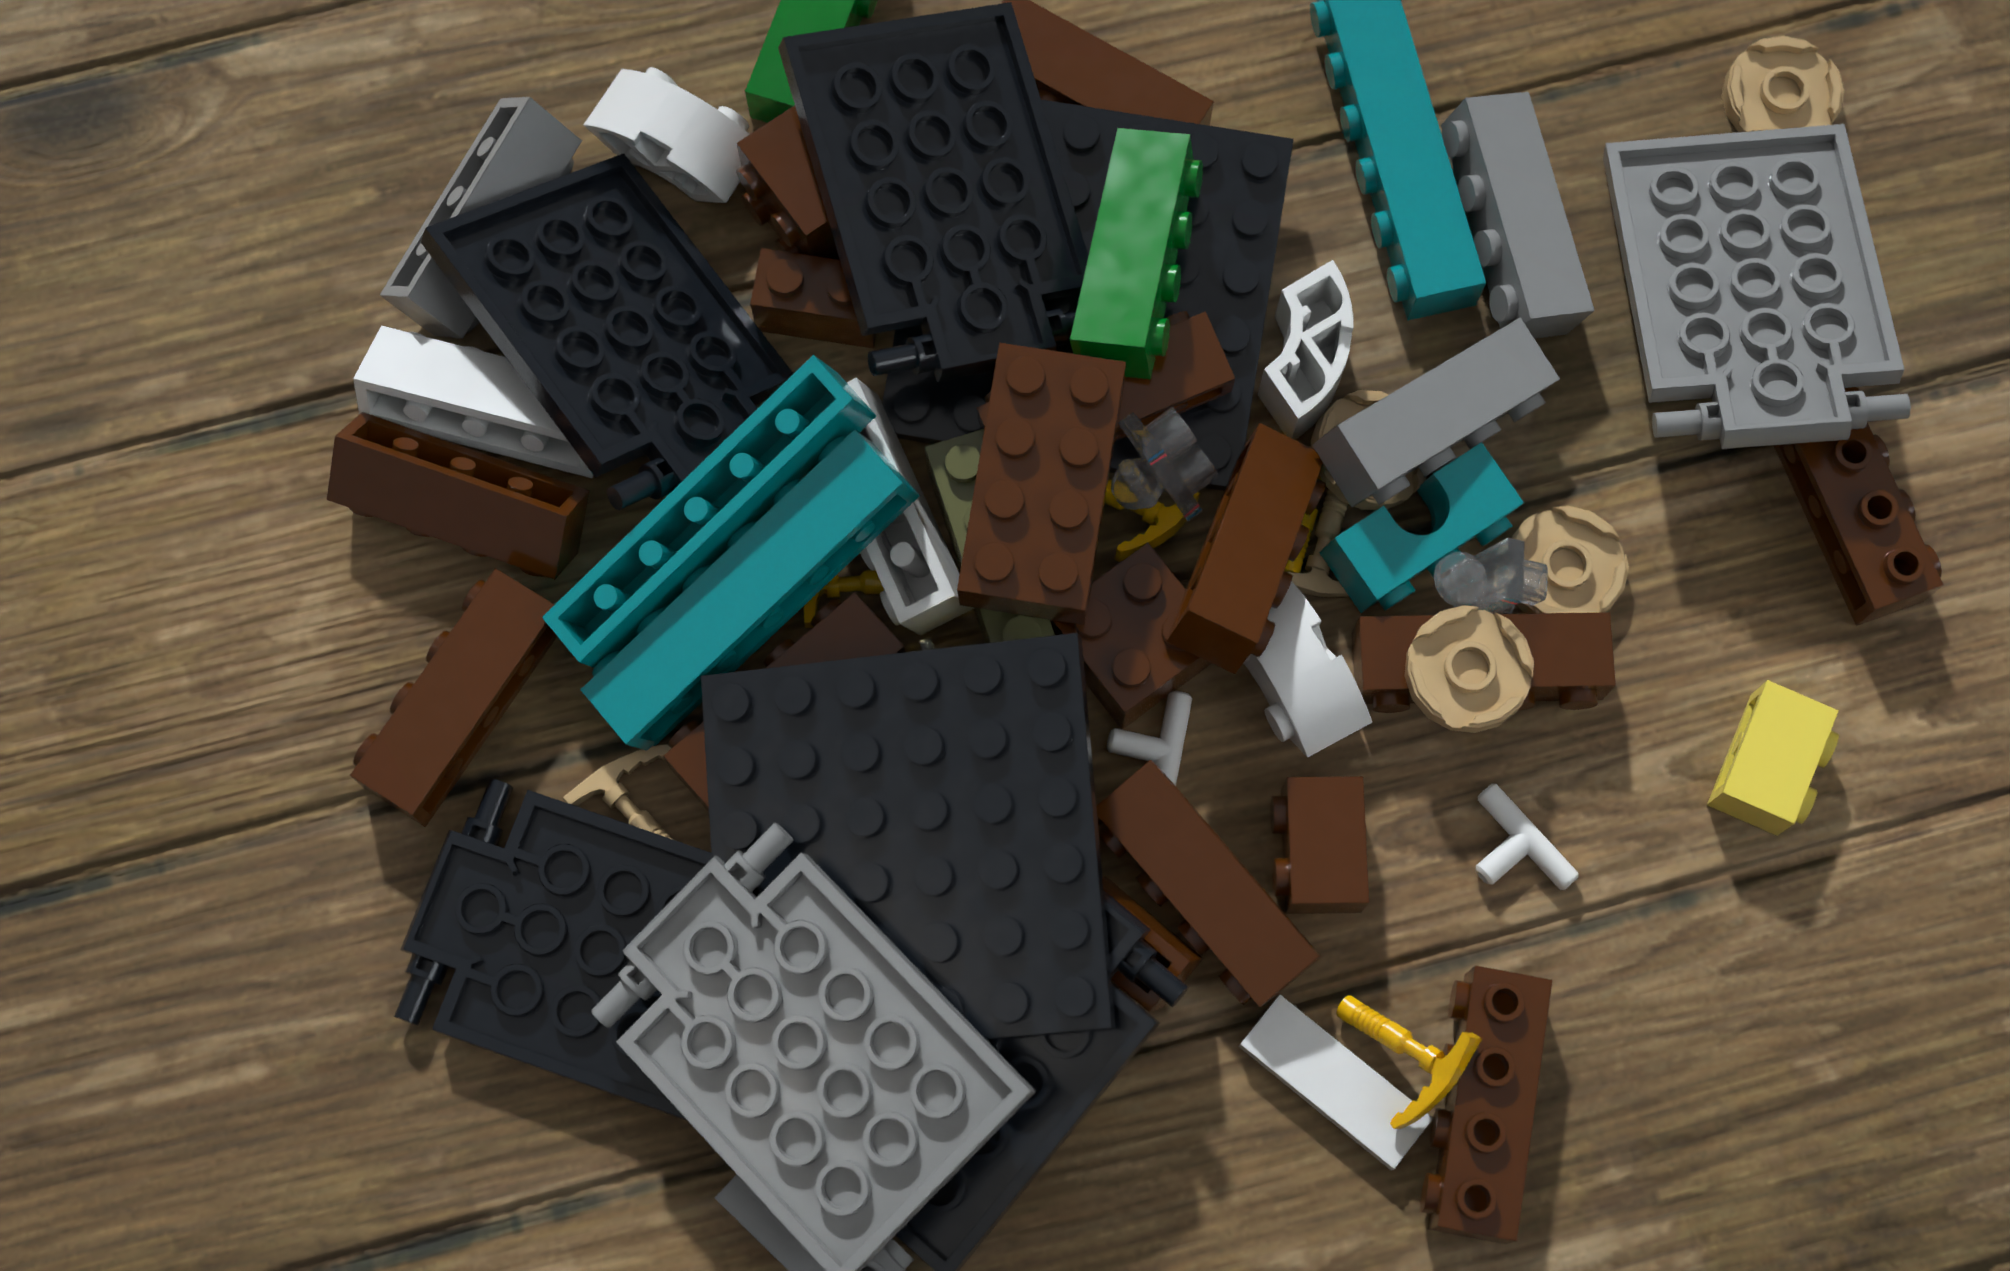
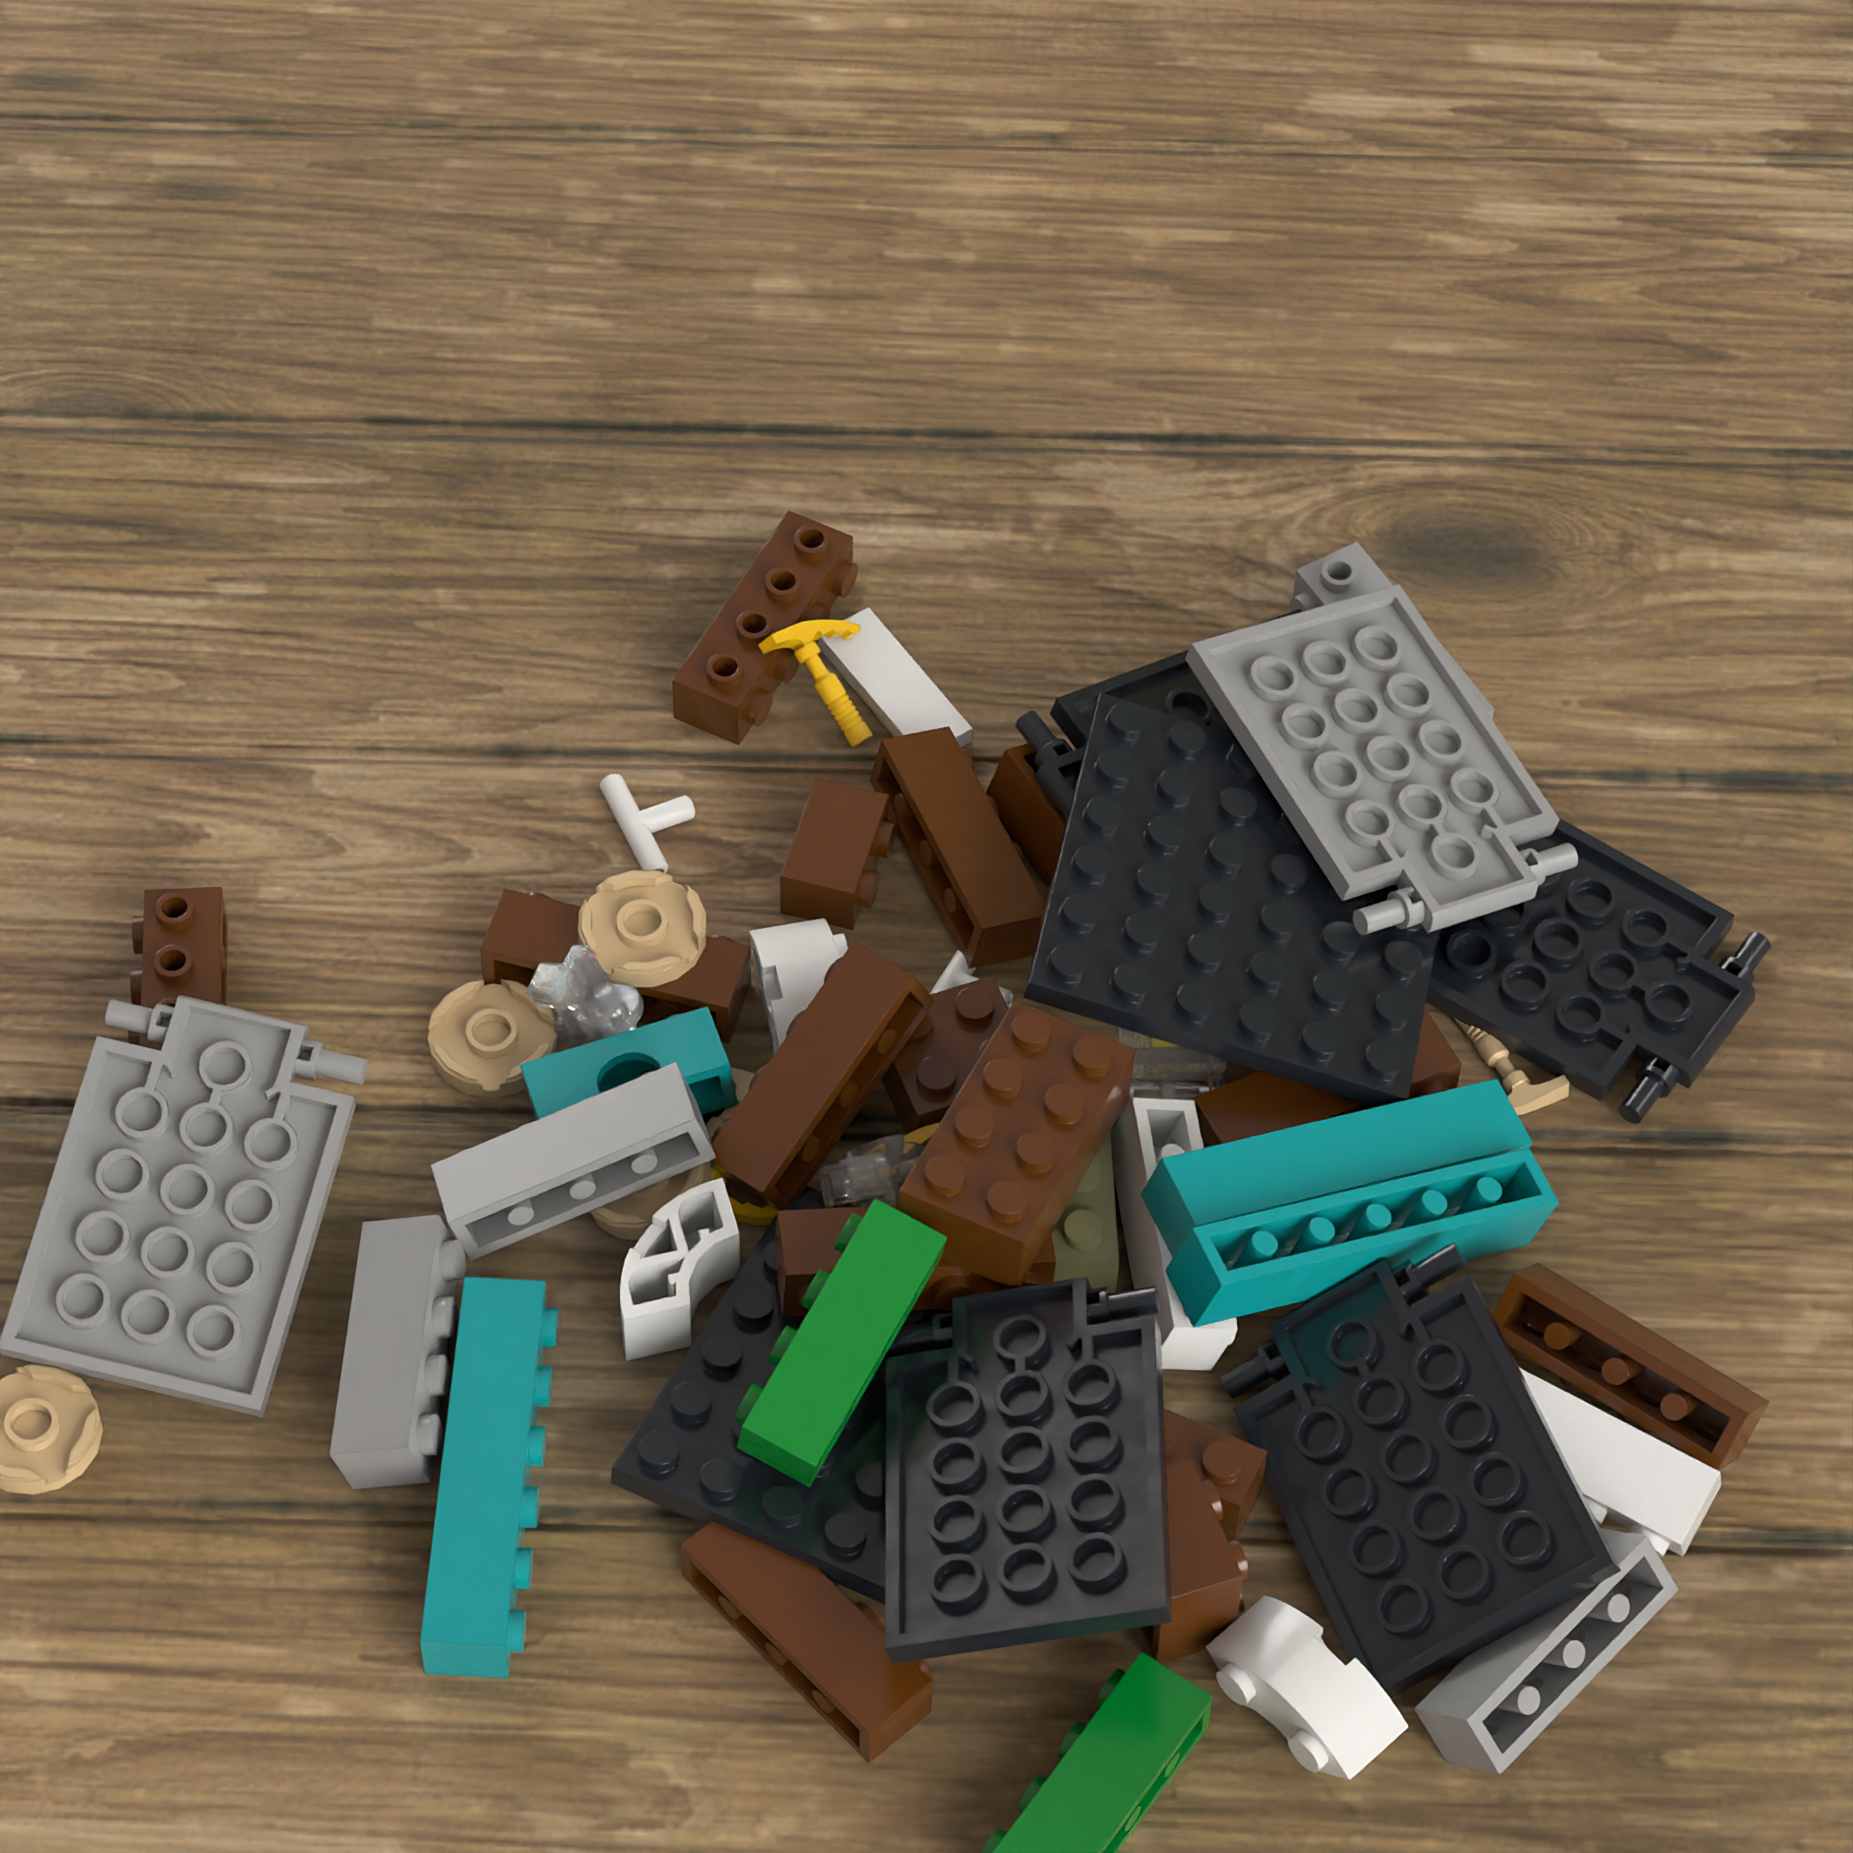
camera: 165 degrees left, 20 degrees down
reddish brown brick [350,568,558,827] -> none
light yellow brick [1707,680,1839,836] -> none

